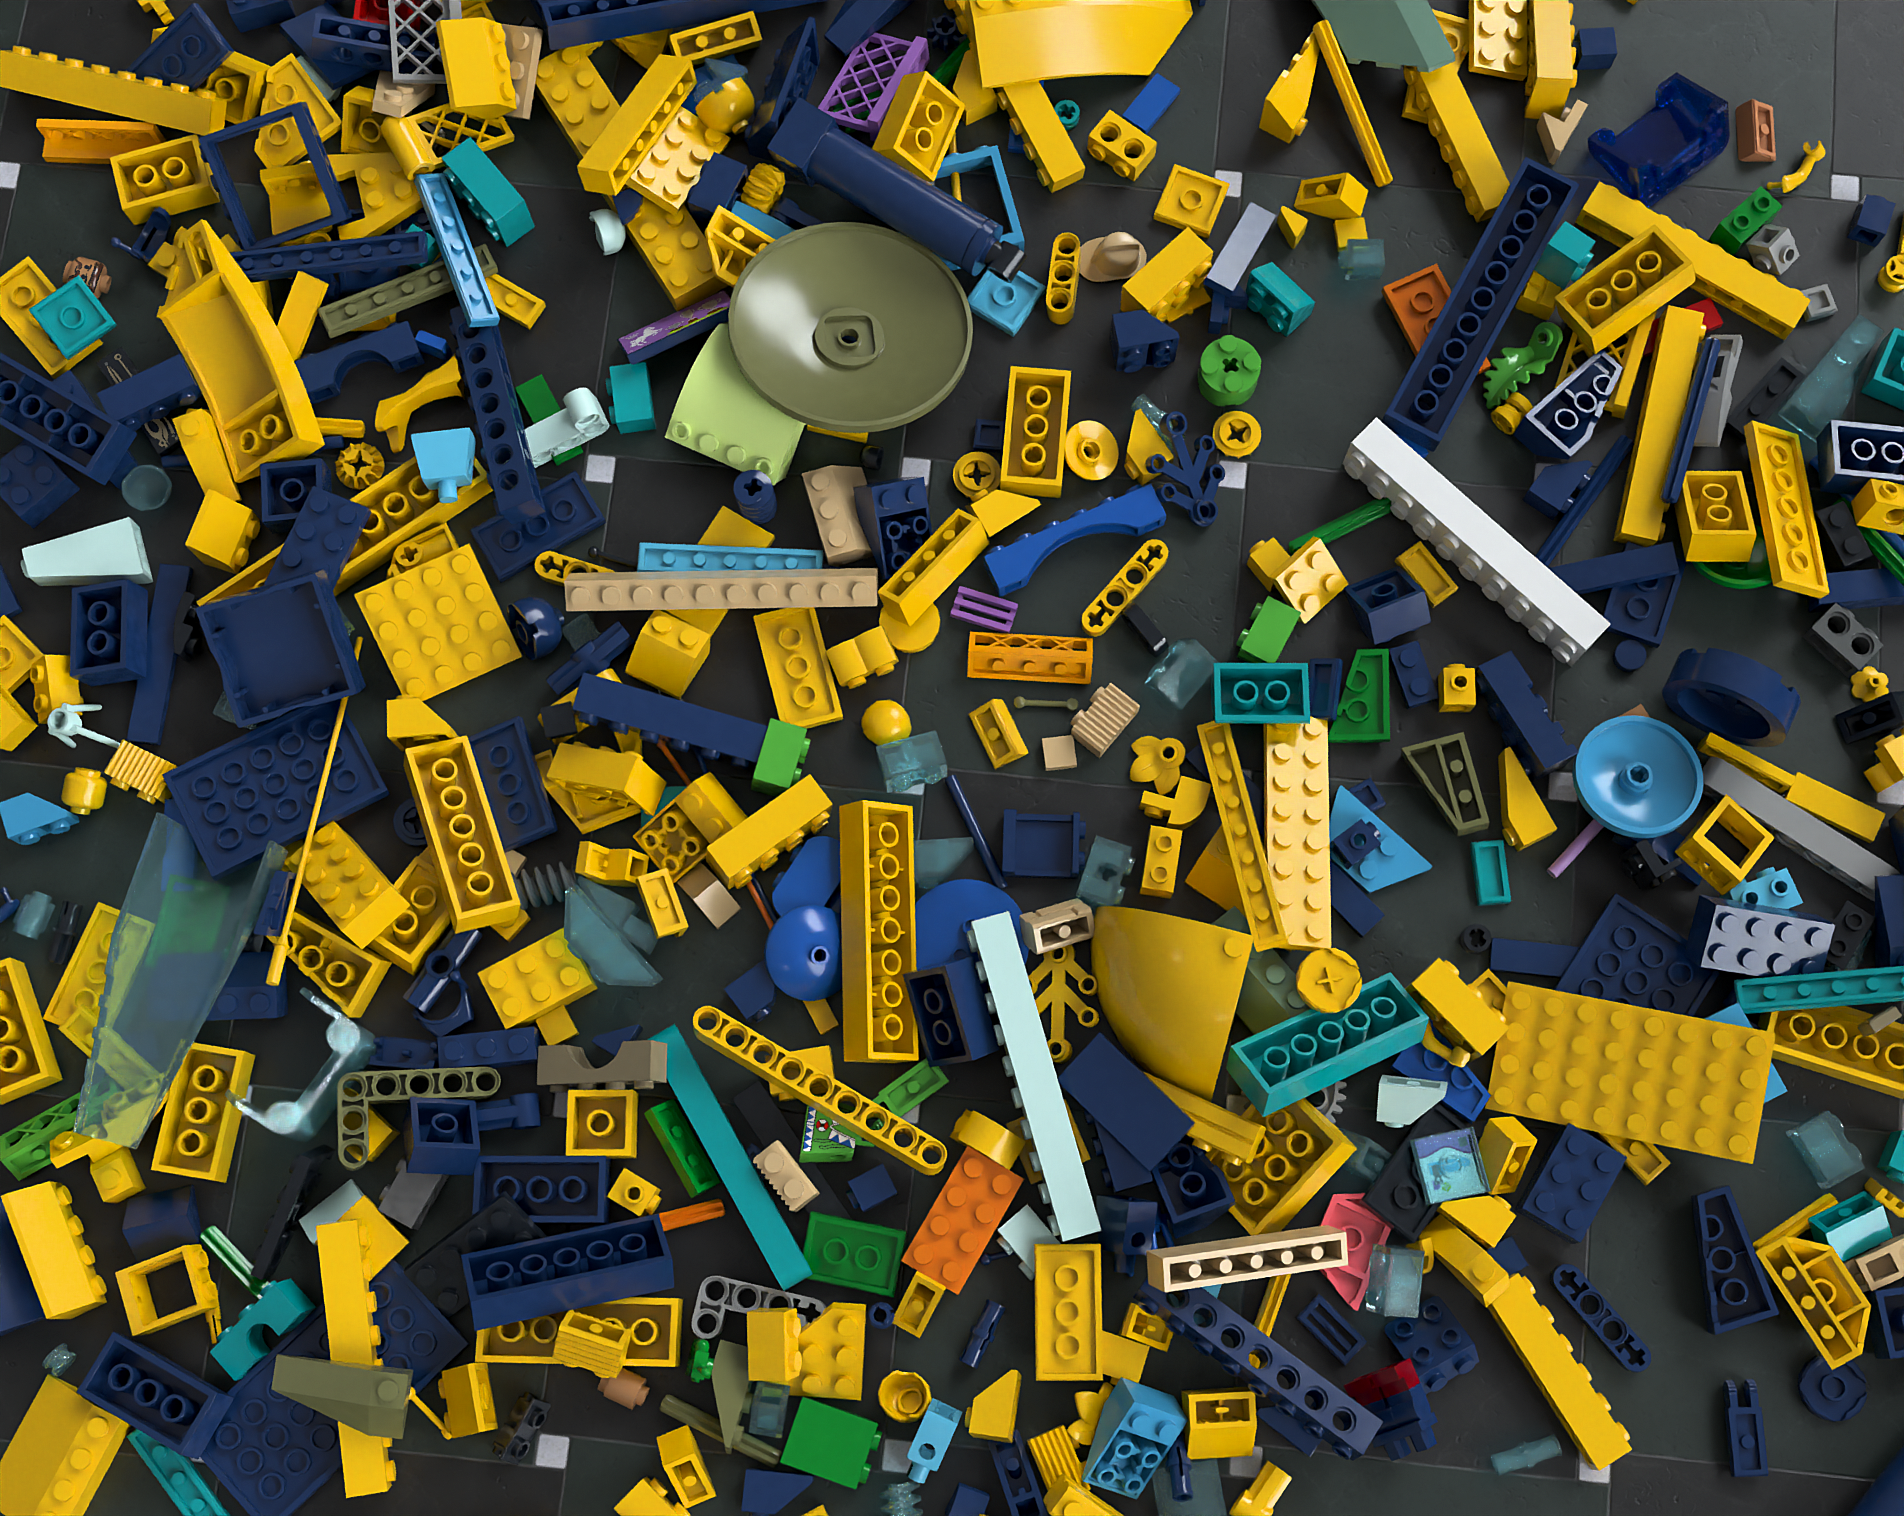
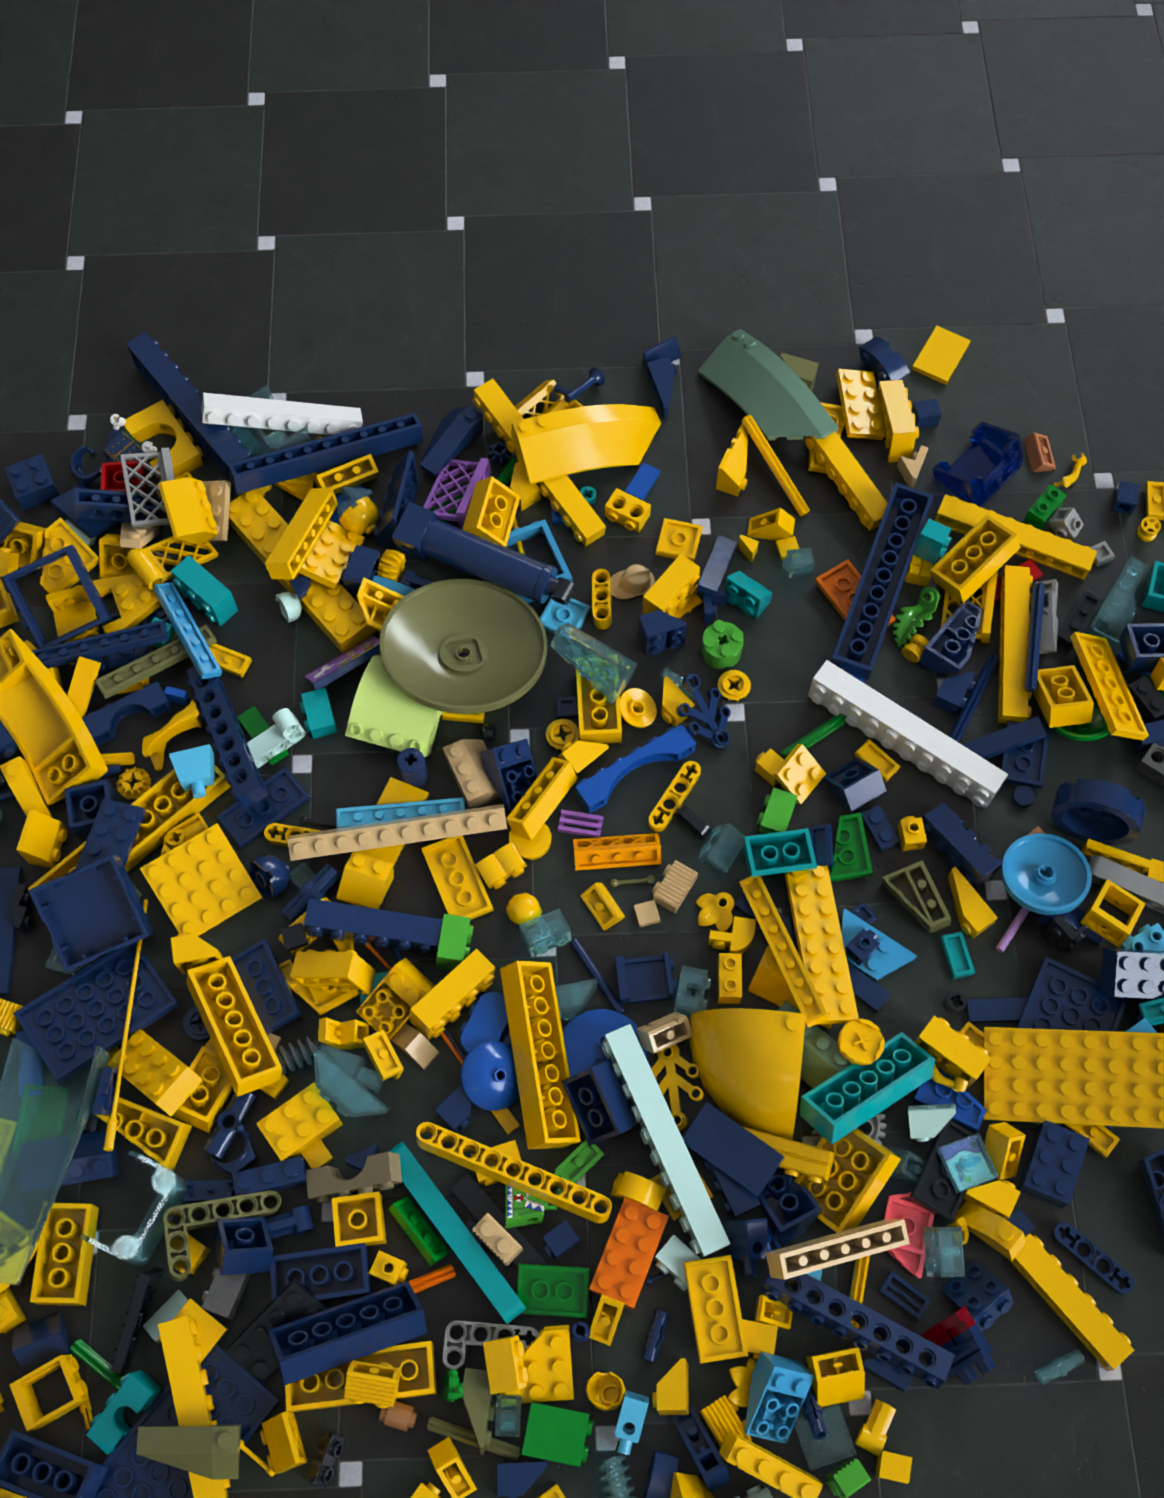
camera: 10 degrees left, 10 degrees down
none -> clear light blue wedge [550,623,638,704]

